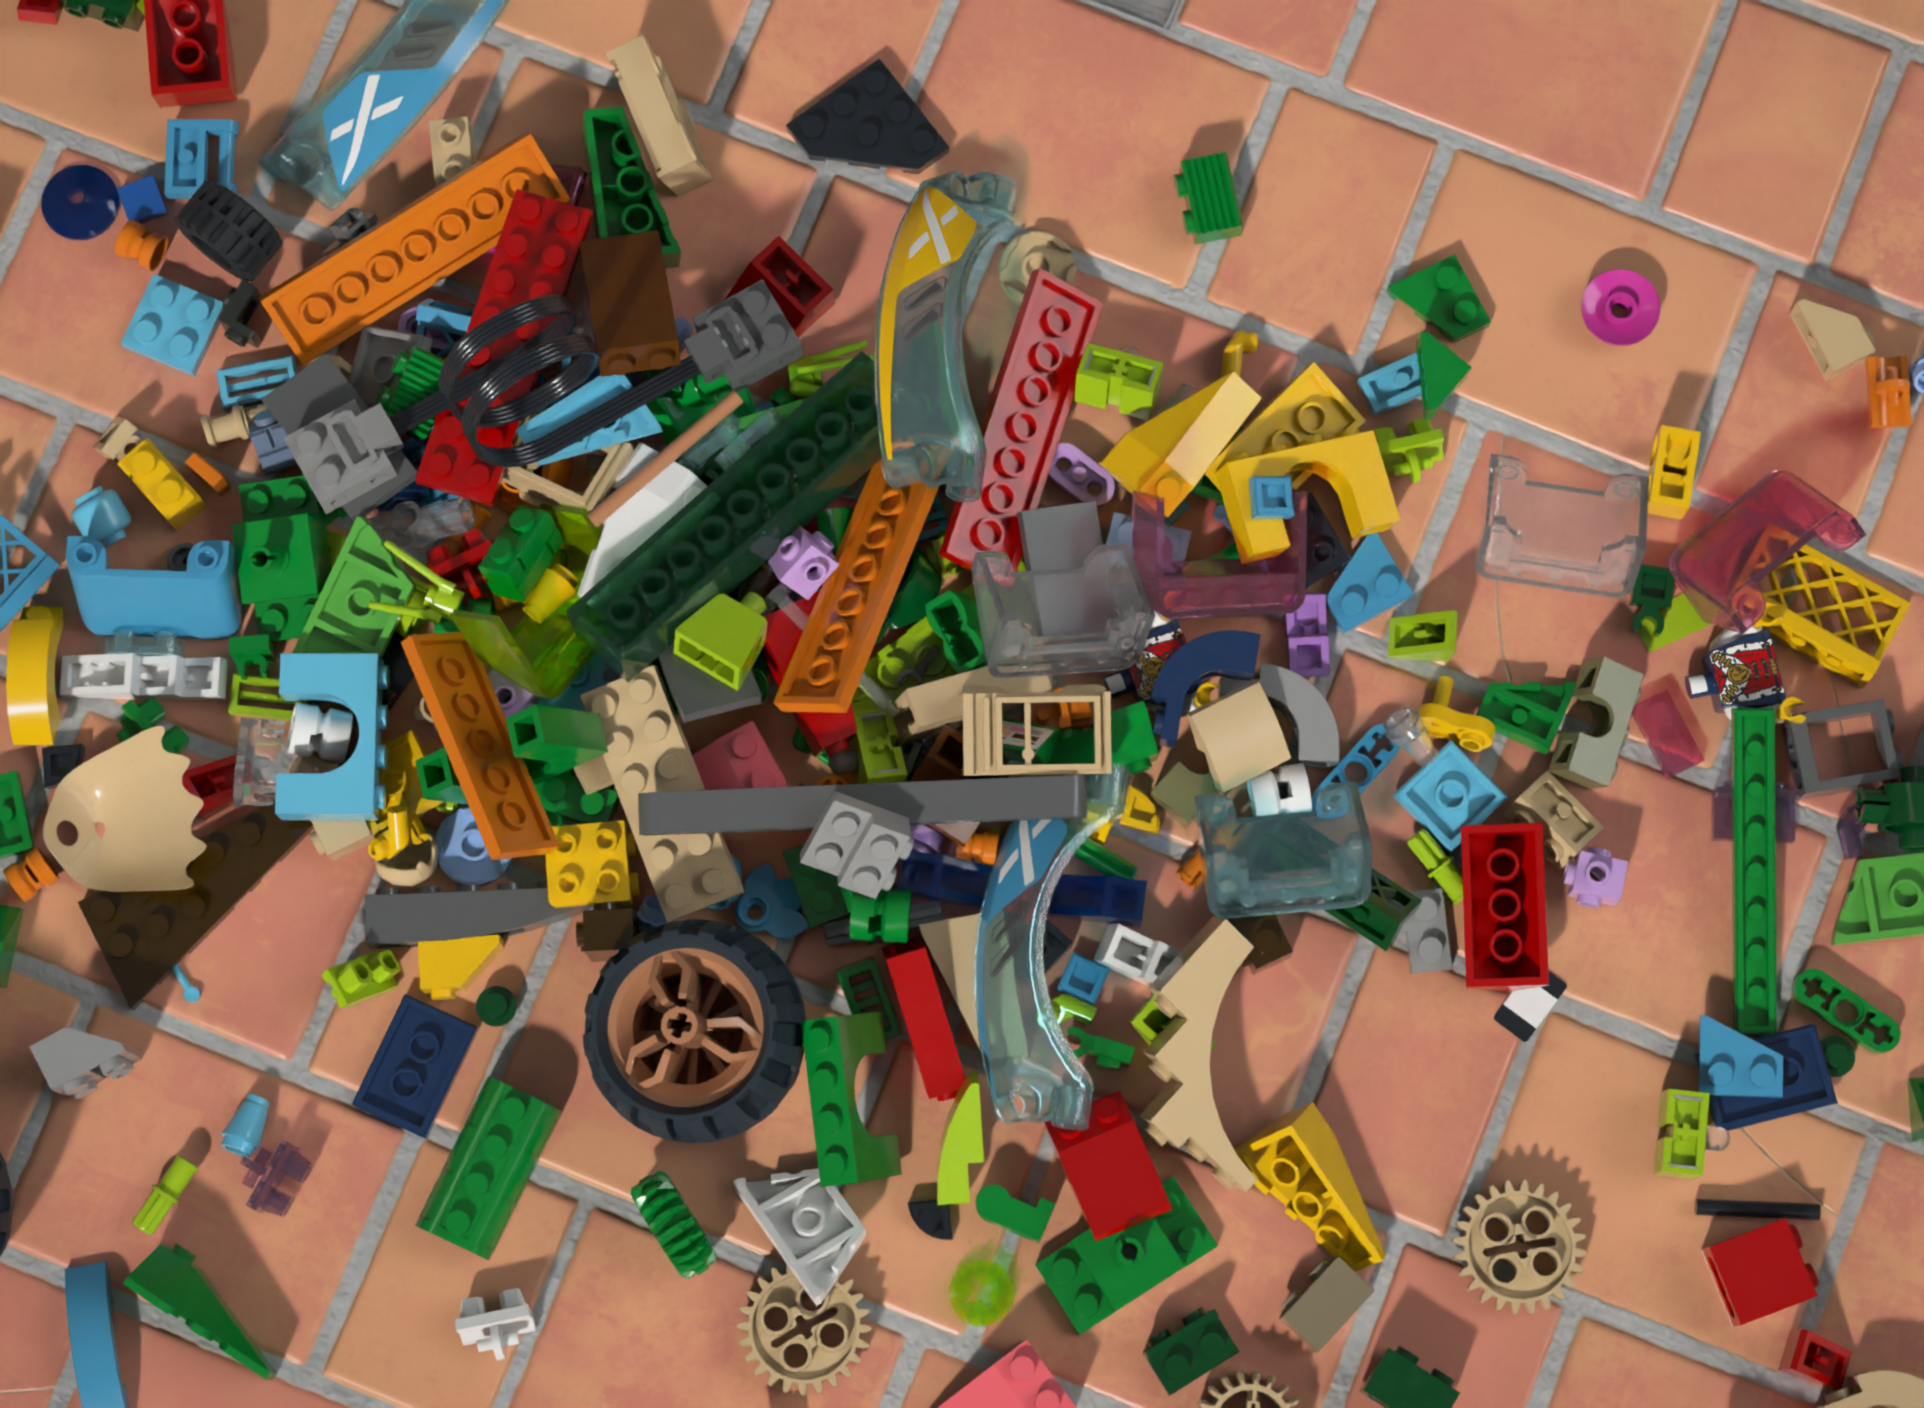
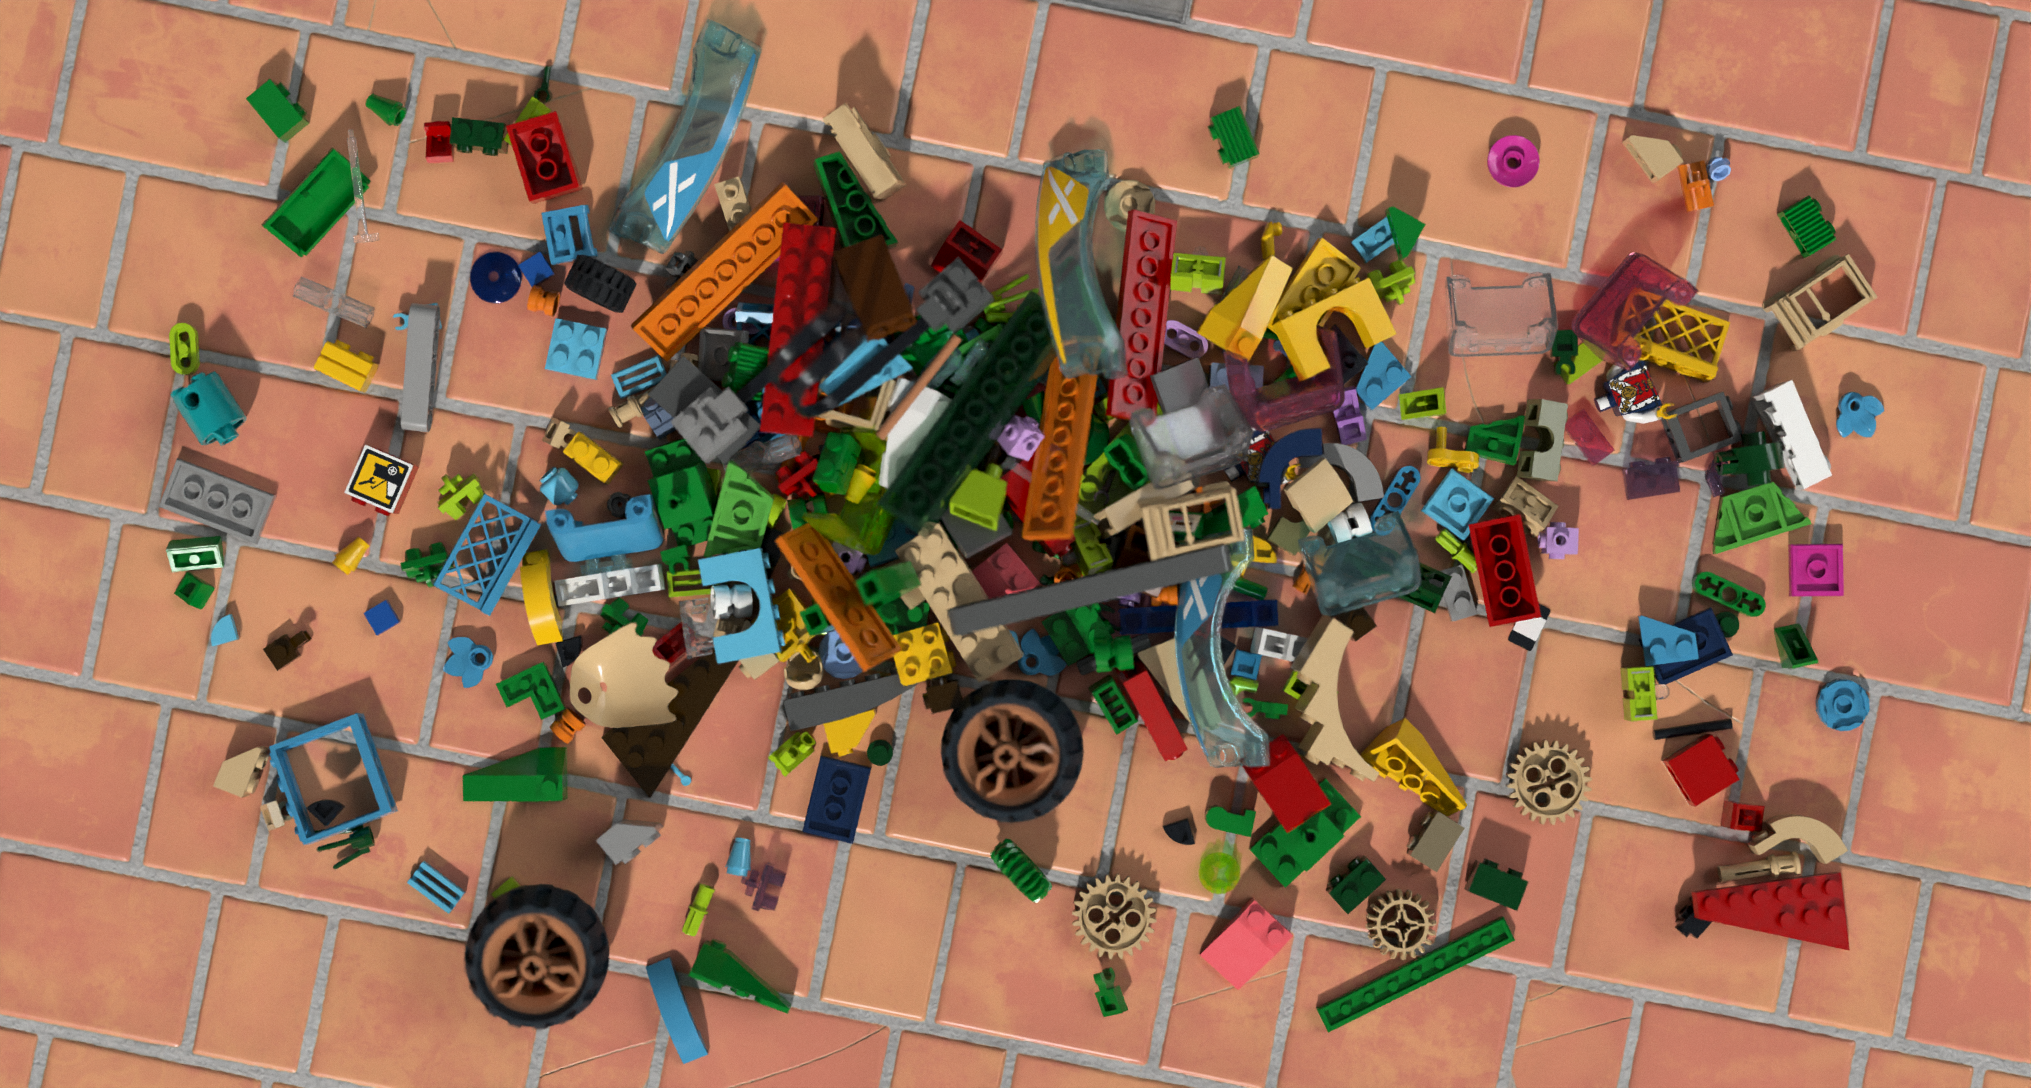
camera: 10 degrees left, 10 degrees up
orange tile [185,452,230,497] -> none
pearl dark grey bracket [218,280,262,348] -> none
lime plant [368,540,464,625] -> none
yellow arm [368,805,410,861] -> none
green container [415,1076,562,1260] -> none
white hips [455,1288,536,1361] -> none
light blue plate [637,895,676,930] -> none
white wing [733,1168,867,1306] -> none
black plate [786,58,949,174] -> none
light grey plate [800,791,914,899] -> none
green arch [801,1011,902,1187] -> none
lime slope [937,1071,984,1205] -> none
dark azure tile [1248,476,1295,519] -> none
clear cone [1383,707,1438,766] -> none
green wing [1386,254,1491,343] -> none
yellow brick [1642,425,1701,520] -> none
green tile [1731,708,1777,1034] -> none

